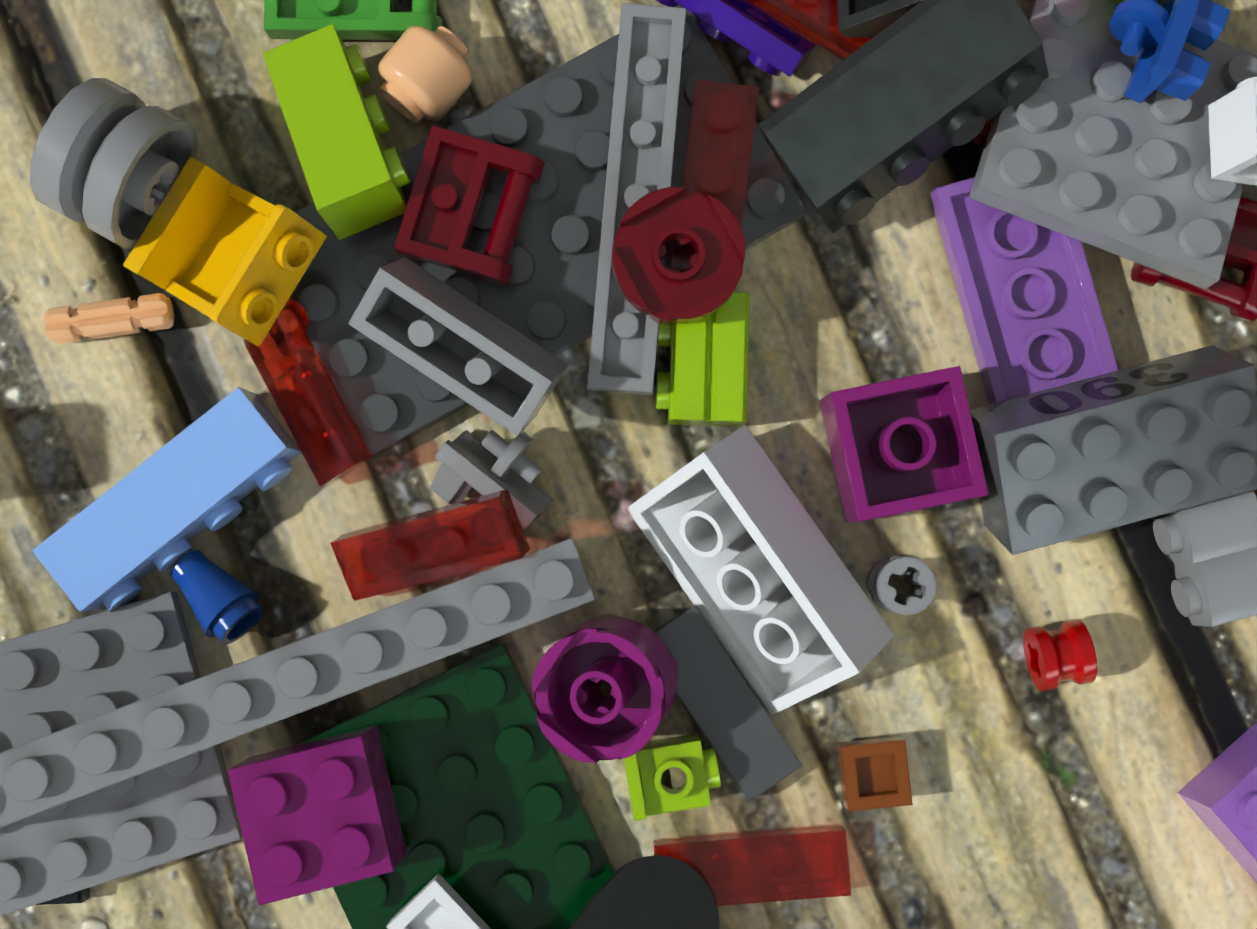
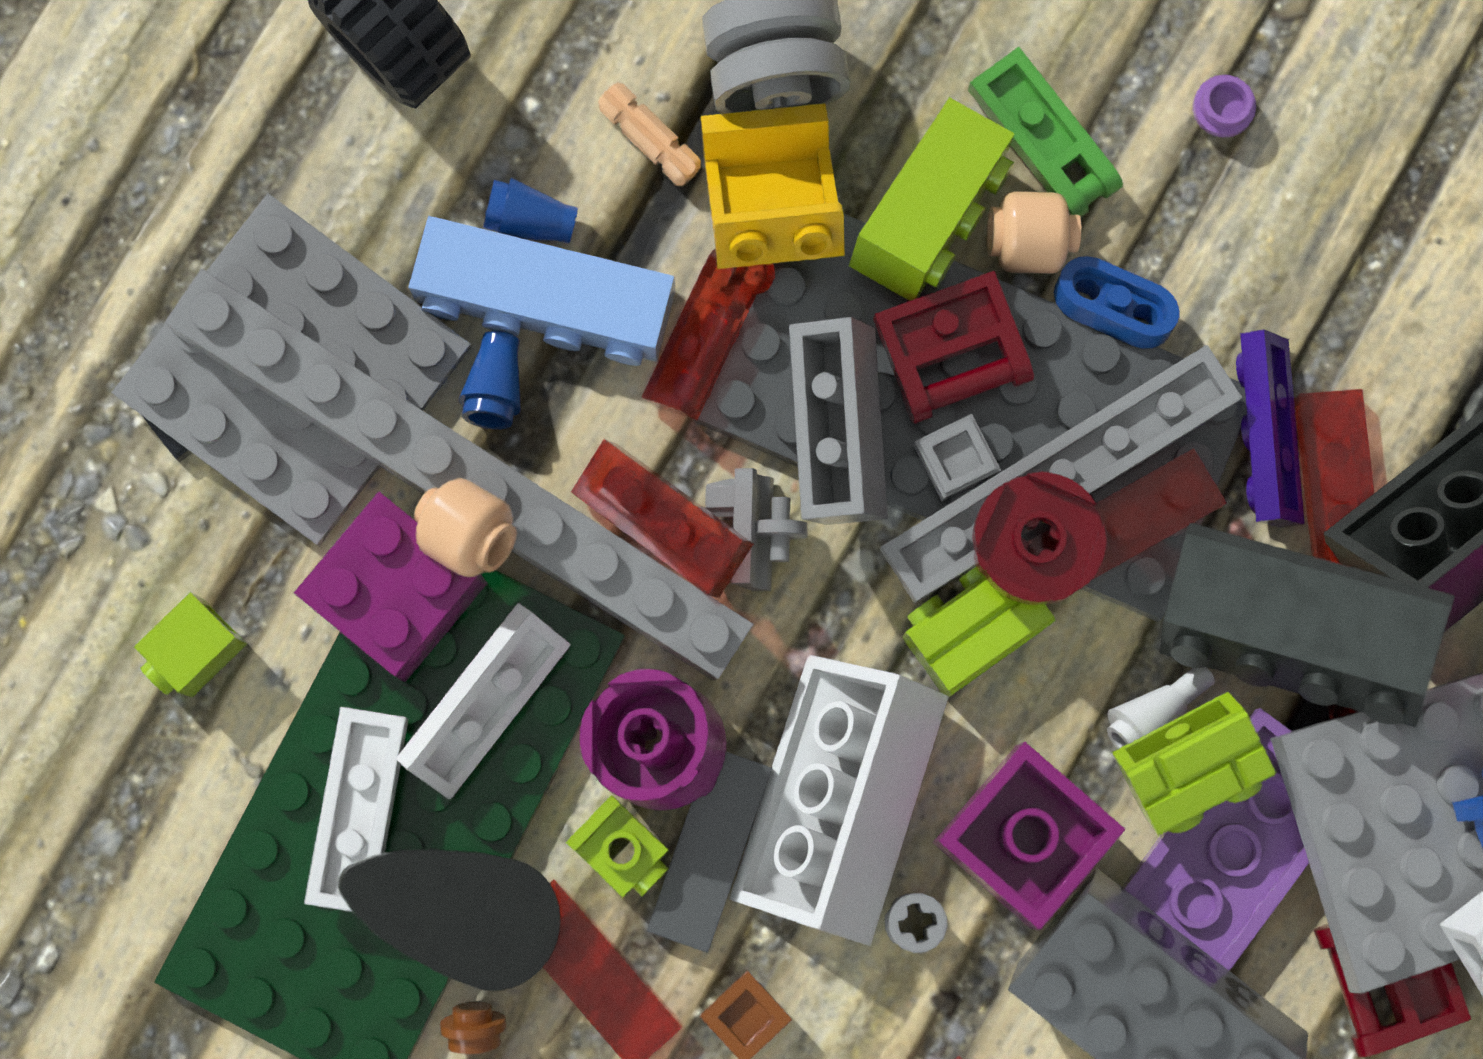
camera: 55 degrees right, 5 degrees down
none -> white plate [396,603,571,800]
none -> light nougat head [414,478,517,577]
none -> blue cone [482,178,578,244]
none -> light grey tile [913,414,1001,501]
none -> blue plate [1054,256,1180,349]
none -> white cone [1107,667,1215,749]
none -> lime brick [1112,692,1276,836]

